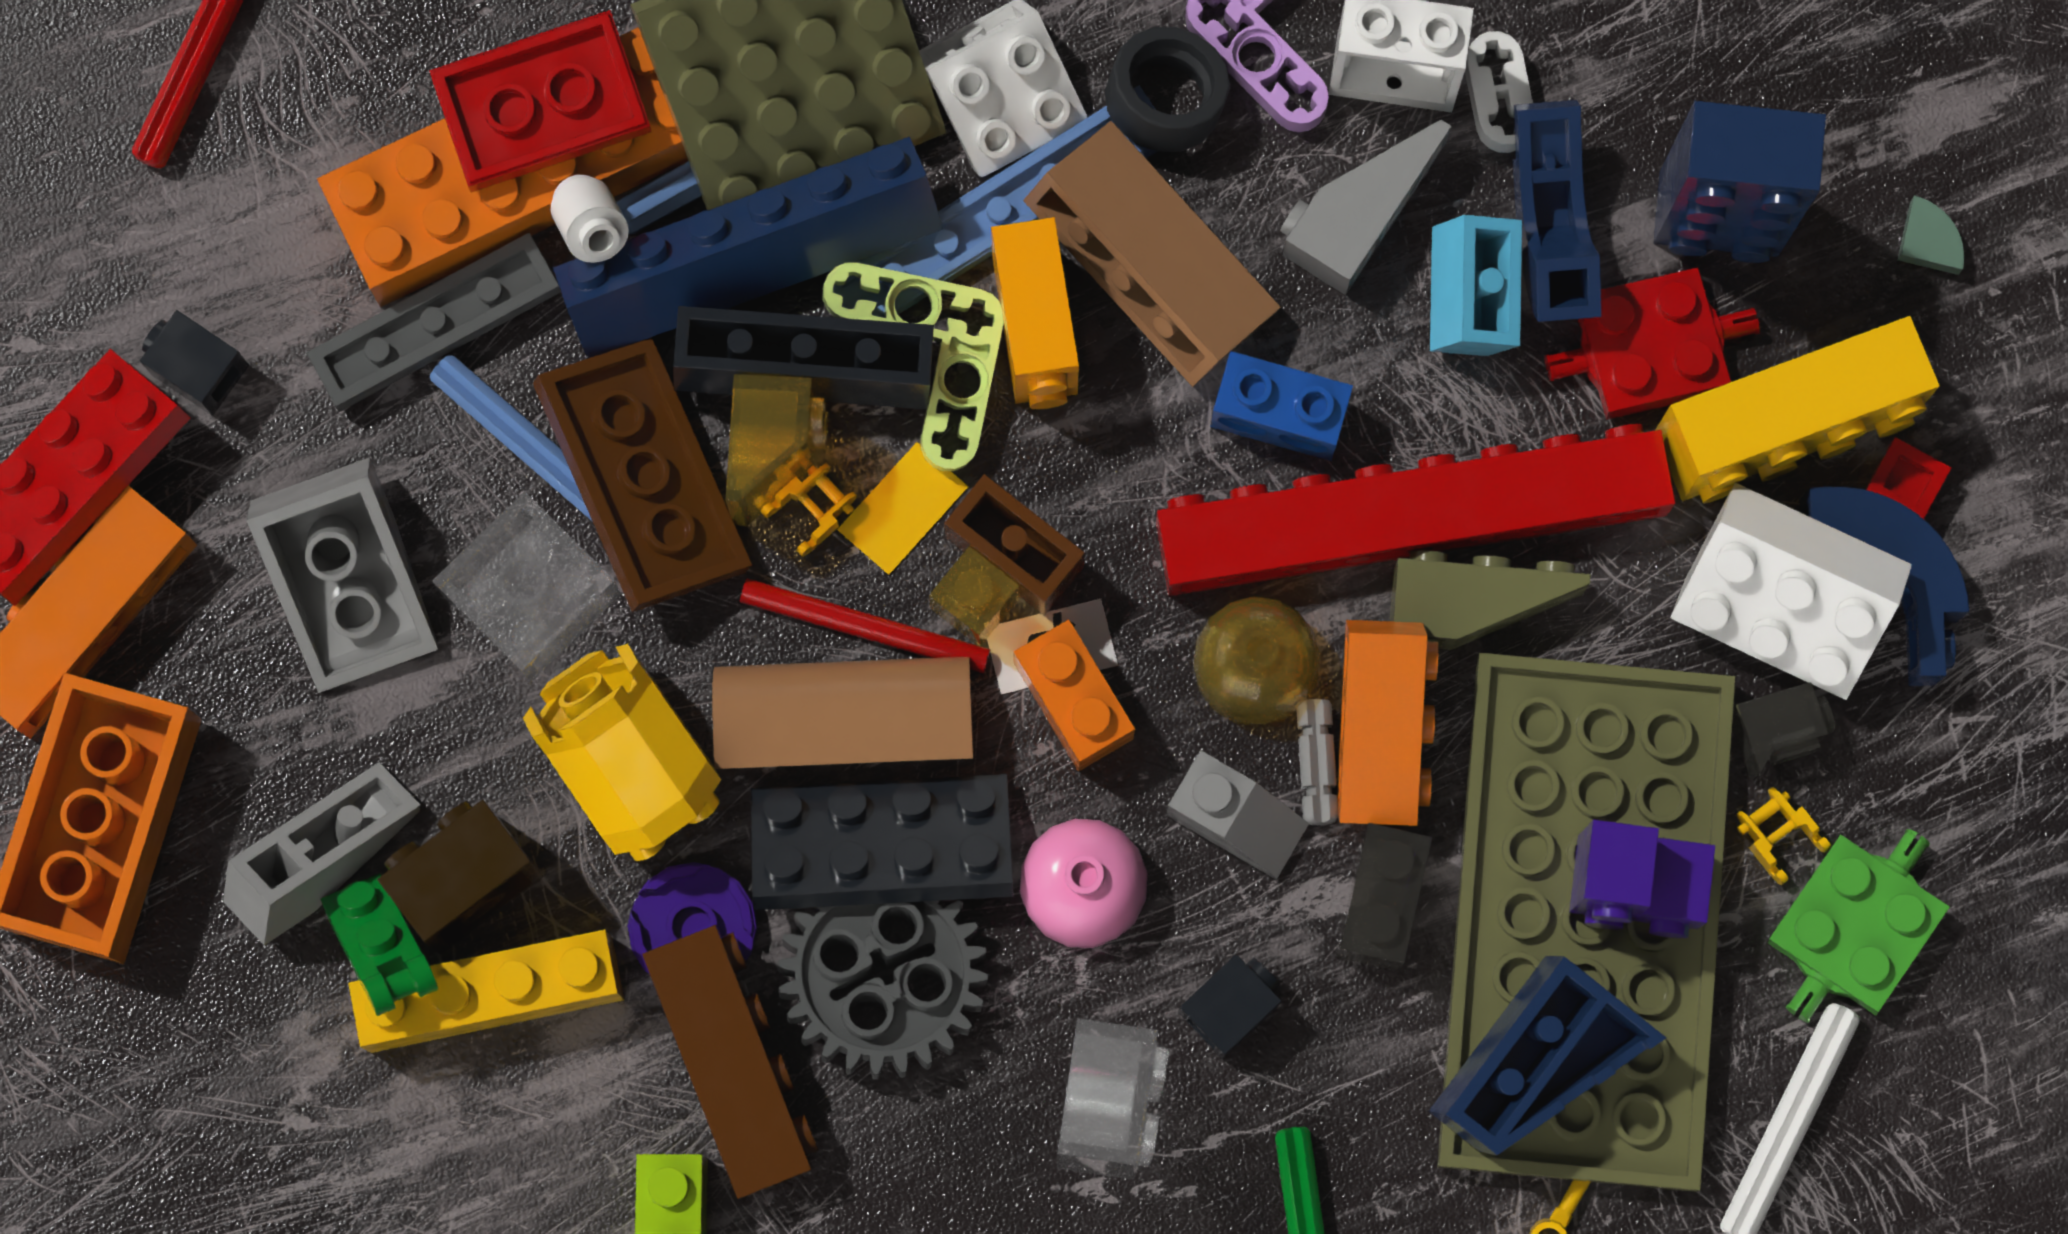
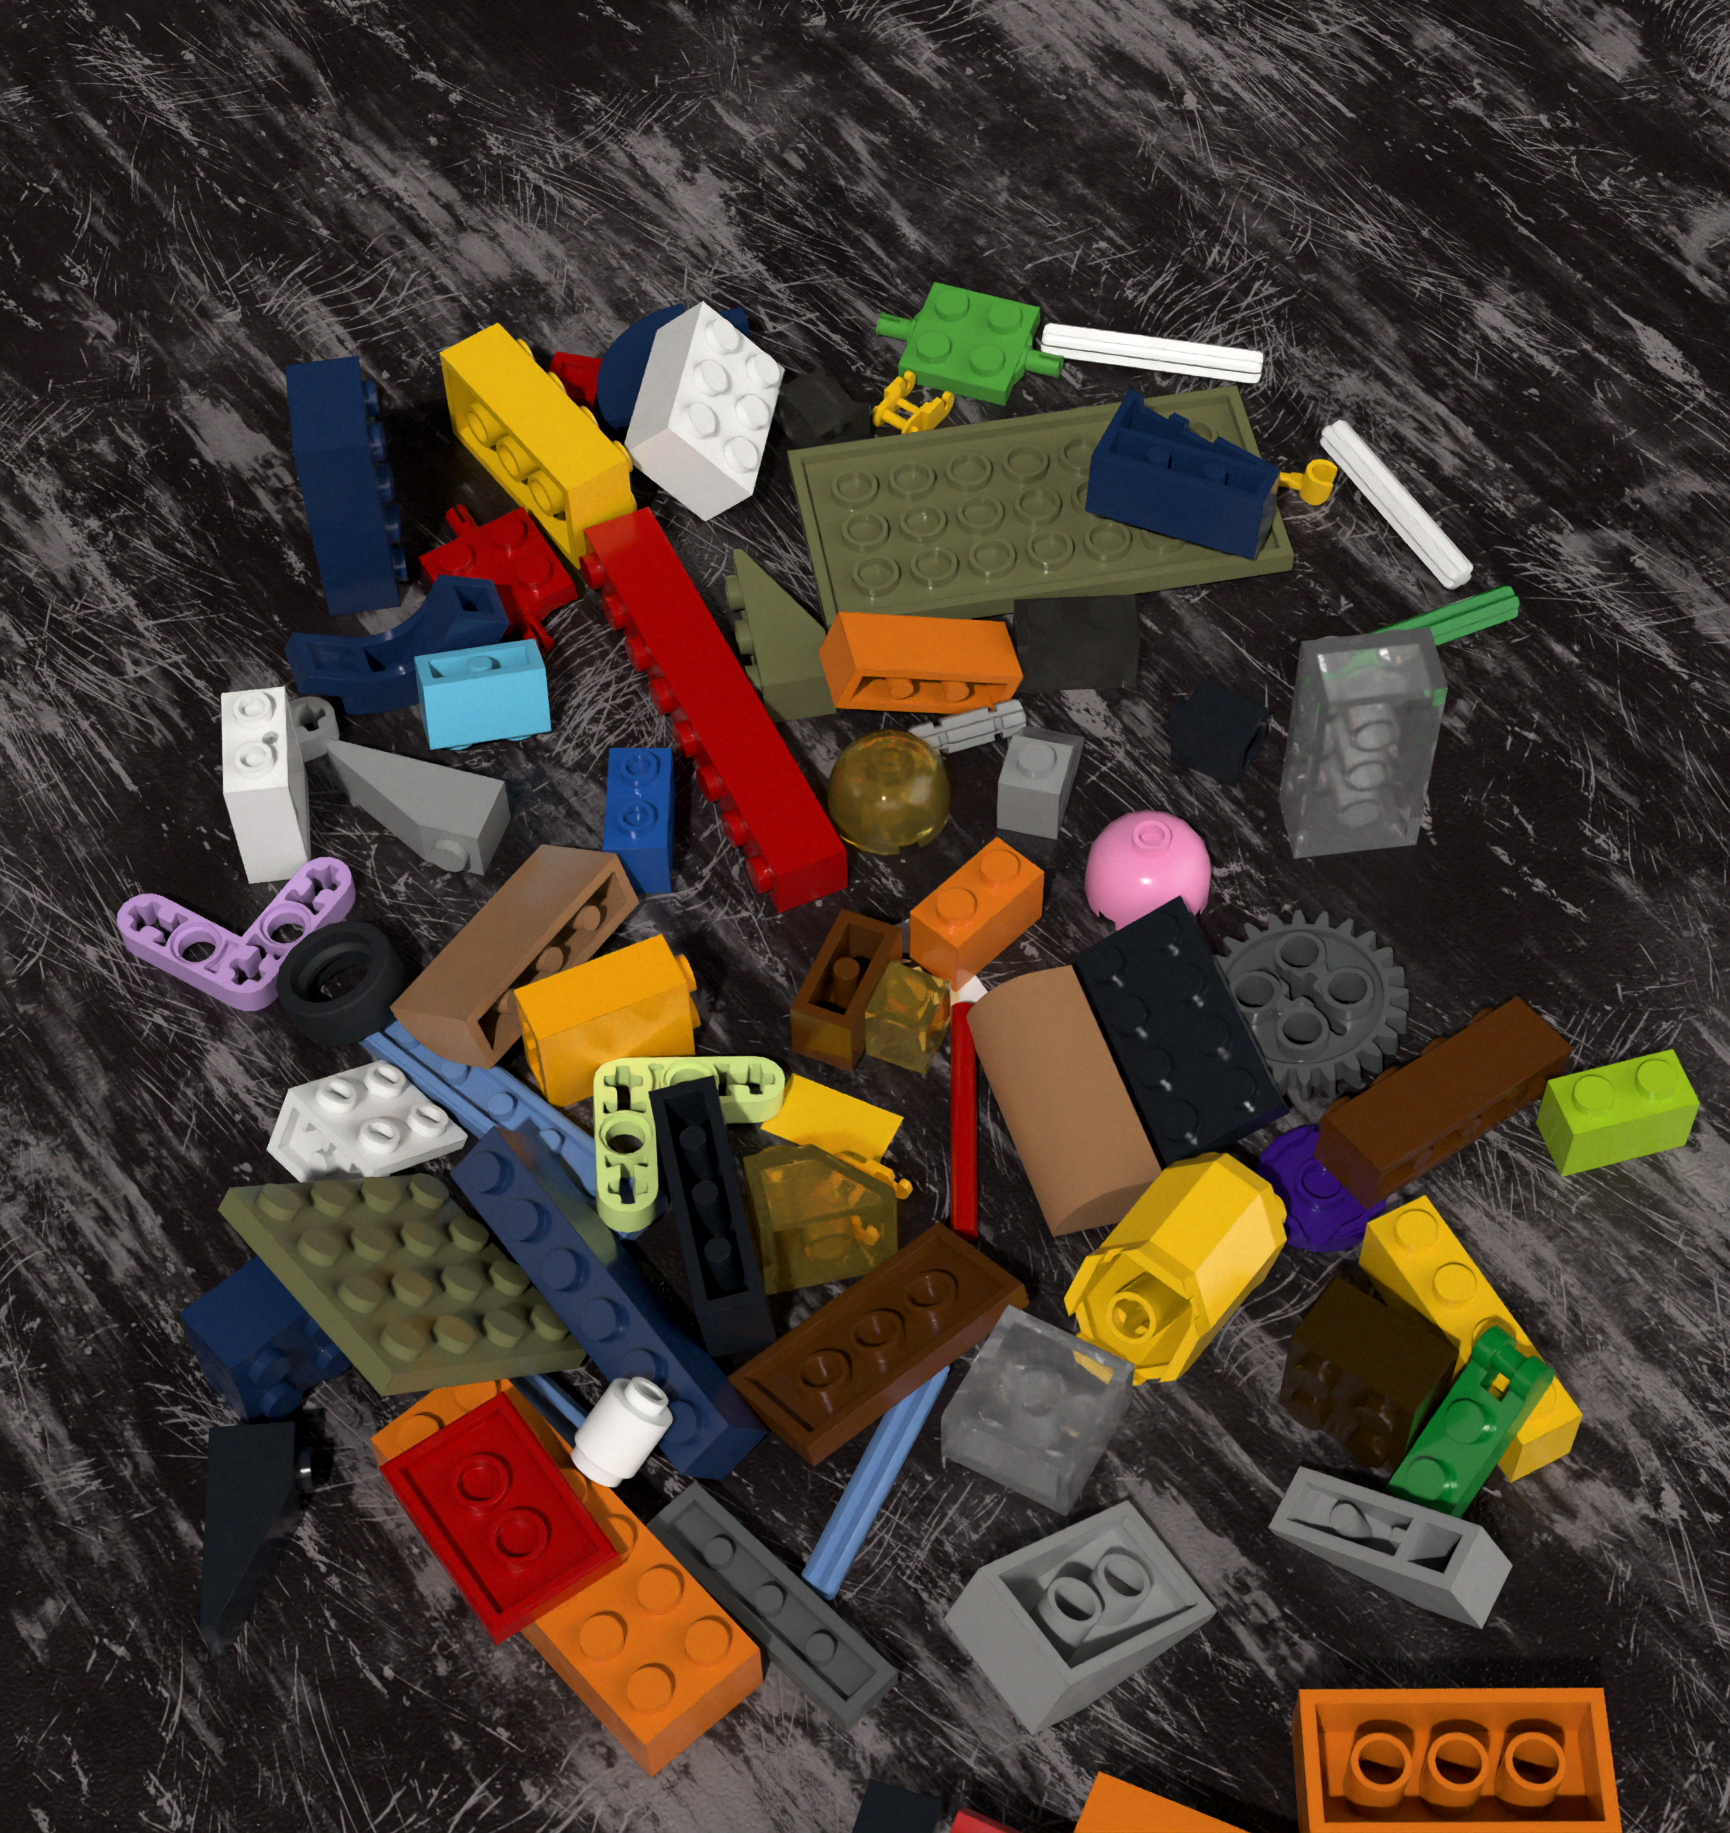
camera: 105 degrees left, 25 degrees down
dark purple brick [1569,820,1716,938] -> none

